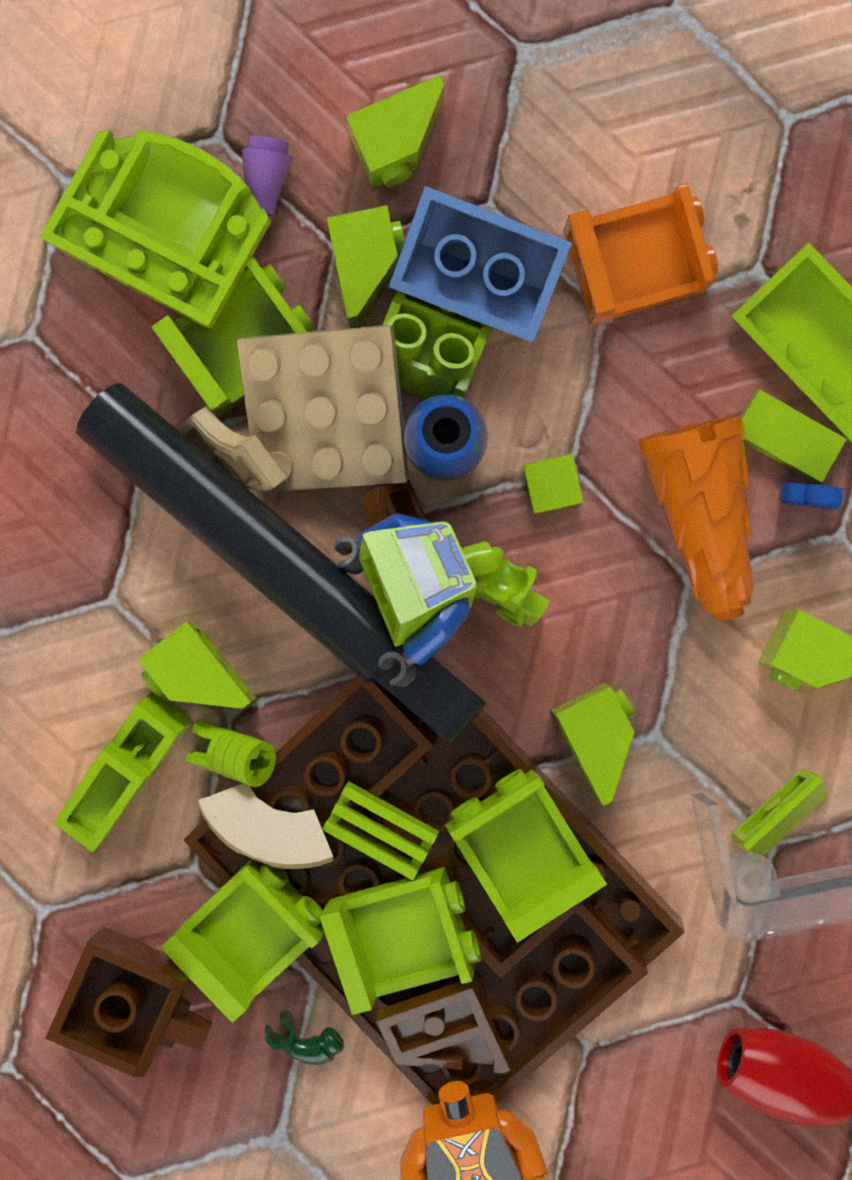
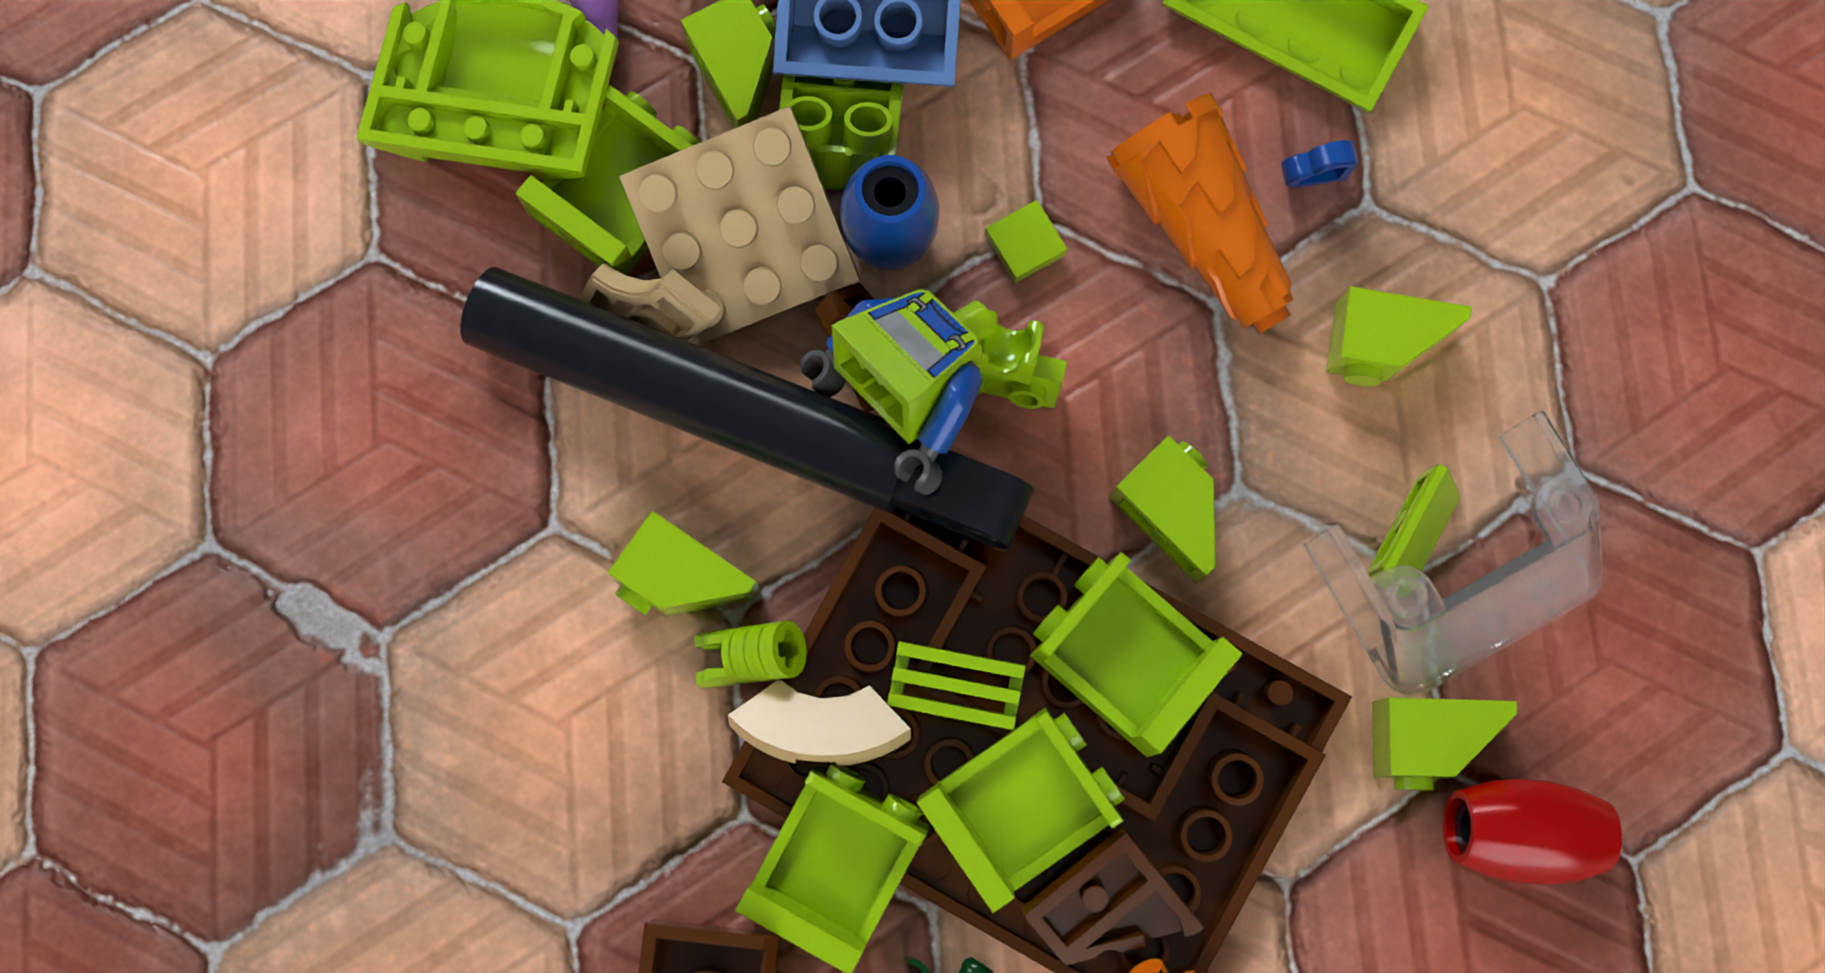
camera: 20 degrees left, 10 degrees down
lime slope [53,692,192,853] -> none
lime tile [742,389,847,484] -> none
none -> lime slope [1372,697,1517,791]

